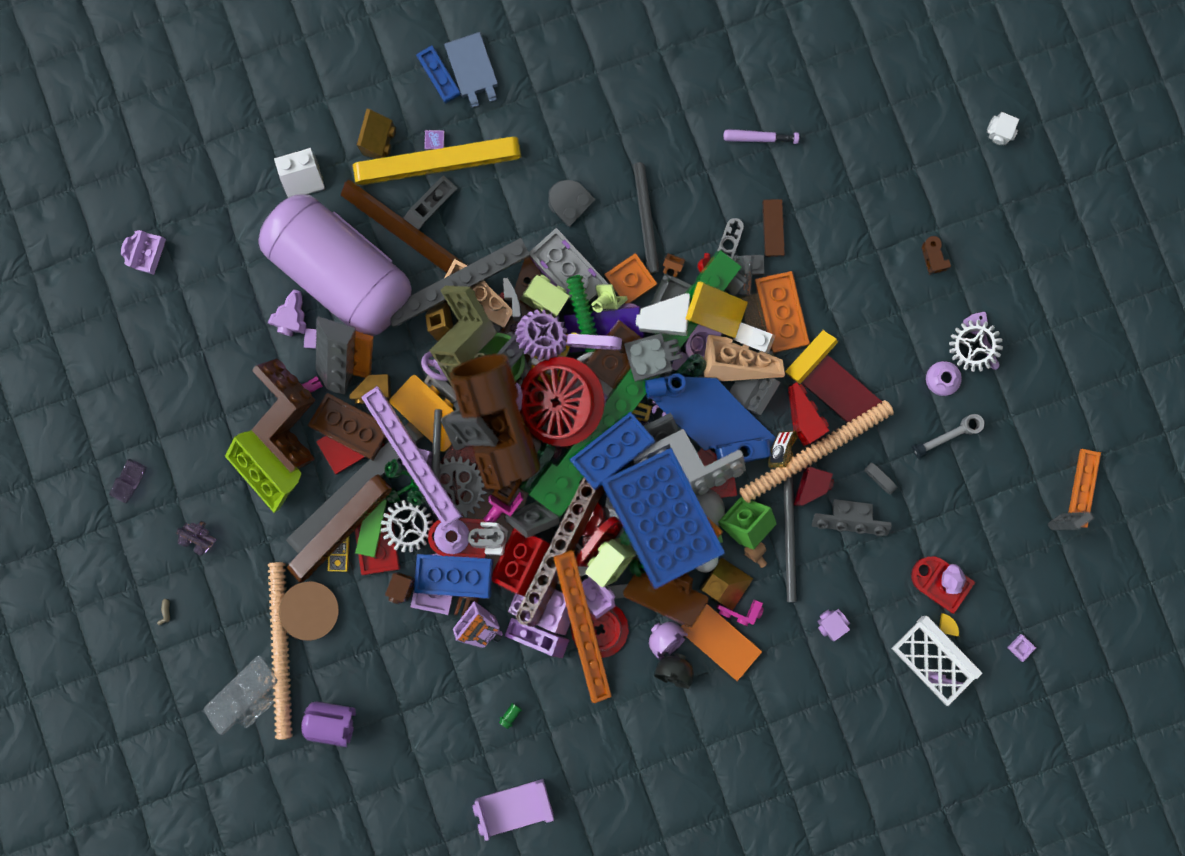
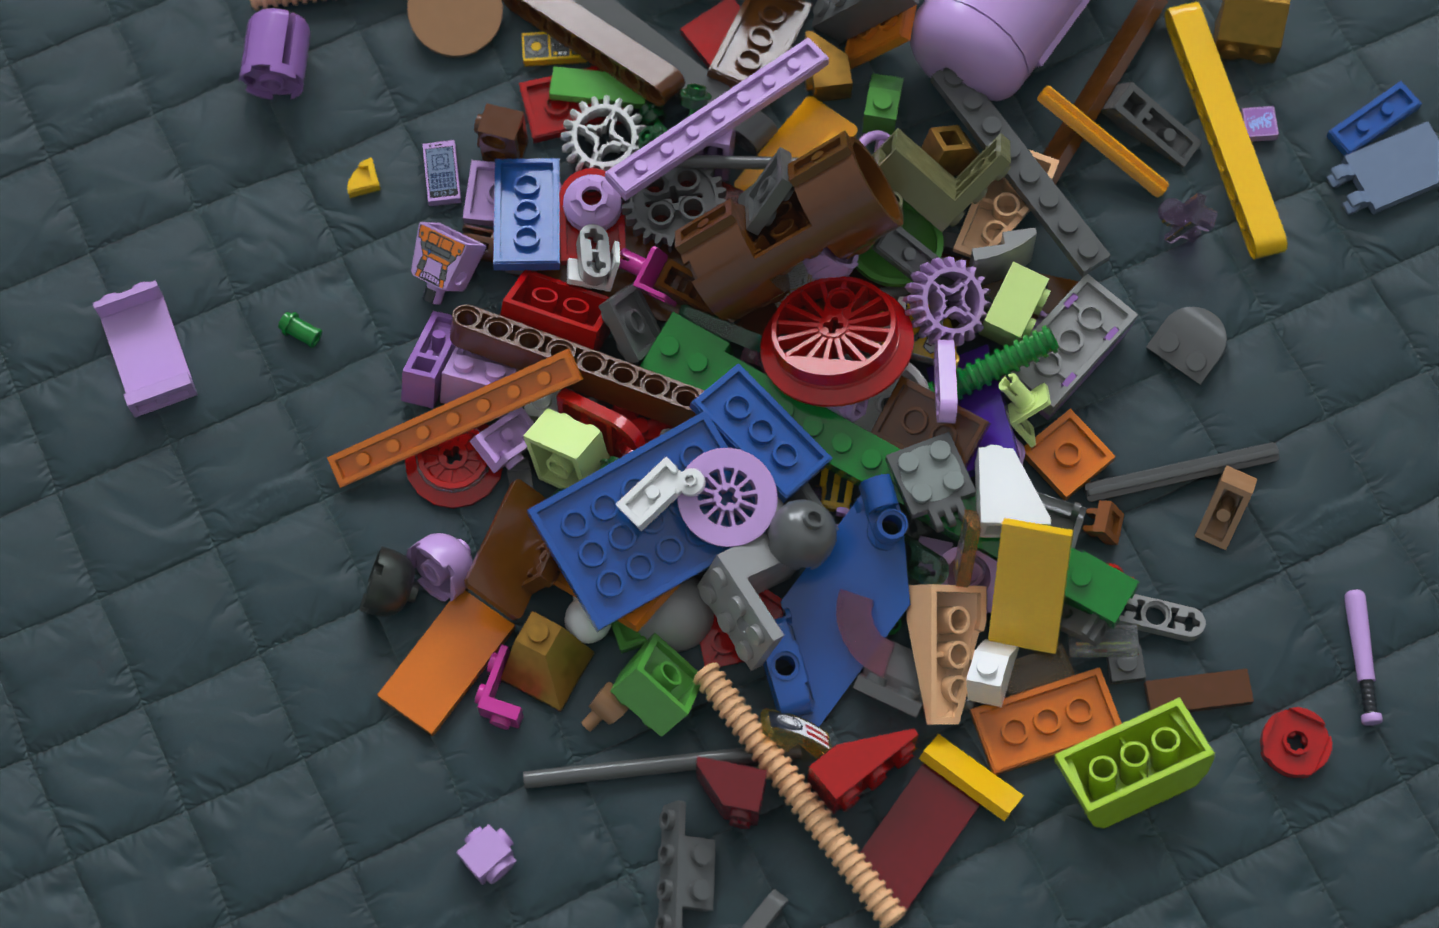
camera: 85 degrees right, 15 degrees down
none -> yellow tile [347,157,381,198]
none -> tile [423,140,461,206]
none -> white hinge [616,457,706,532]
none -> lavender piece [677,448,777,547]
none -> dark grey cylinder [766,499,837,570]
none -> clear pink tile [836,589,895,677]
none -> bright green slope [862,73,904,135]
none -> clear orange tile [953,510,981,588]
none -> light orange axle [1037,86,1169,198]
none -> lime windscreen [1055,697,1215,828]
none -> clear purple hips [1158,193,1218,243]
none -> medium nougat slope [1195,465,1257,550]
none -> red plate [1260,707,1332,778]

